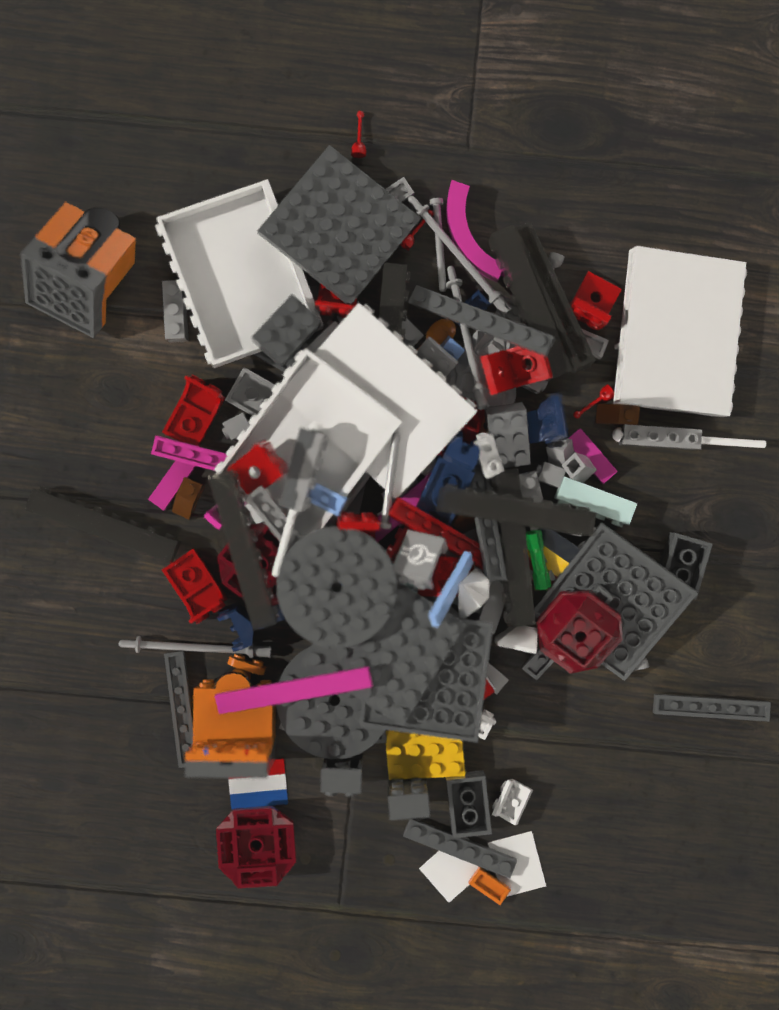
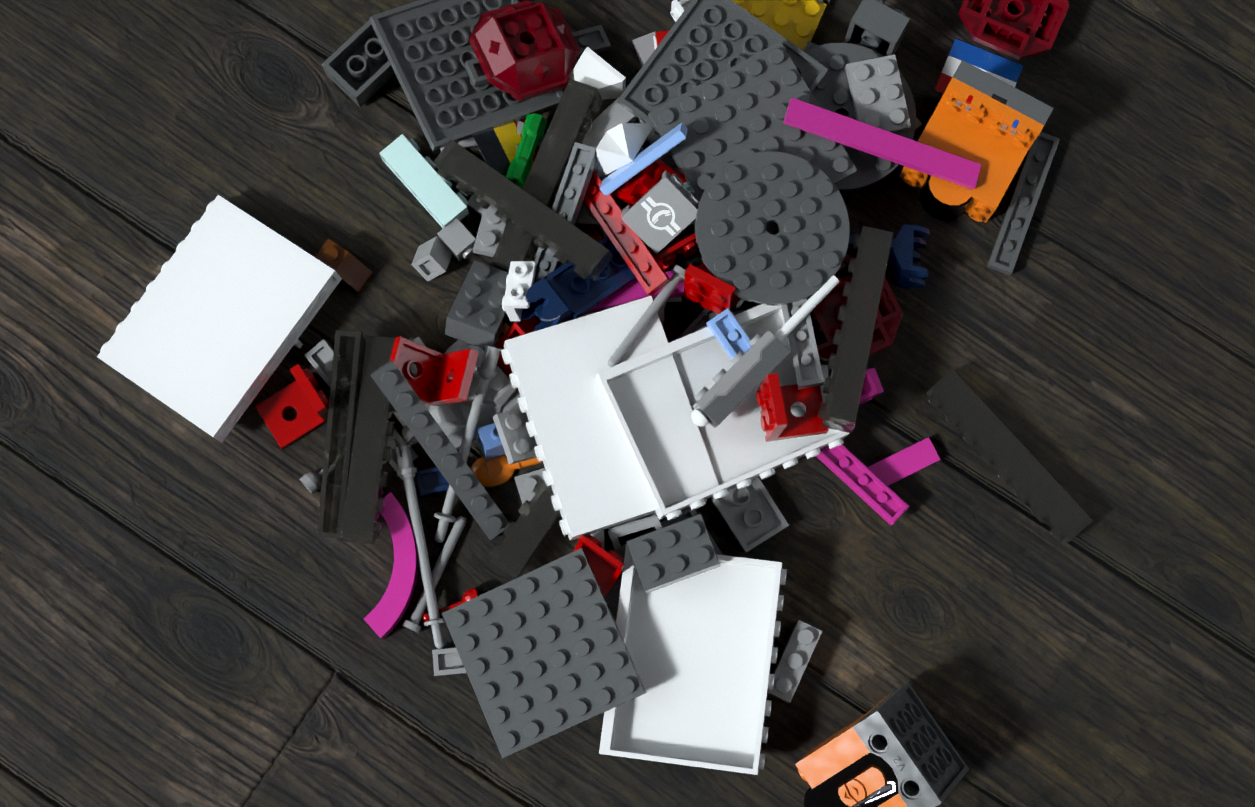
camera: 155 degrees left, 10 degrees down
light grey bar [118,636,272,658] -> none
red bracket [162,374,226,446] -> none
red bracket [162,548,228,624] -> none
reddish brown slope [172,477,206,520] -> none
light grey brick [222,413,250,441] -> none
orange plate [227,653,266,675] -> none
red hinge [351,111,366,158] -> none
dark blue hinge [526,394,567,444] -> none
light grey brick [562,452,597,483] -> none
dark pink tile [568,428,618,484] -> none
red hinge [573,384,614,419] -> none
light grey piece [612,425,766,450] -> none
none -> light grey plate [845,55,911,133]

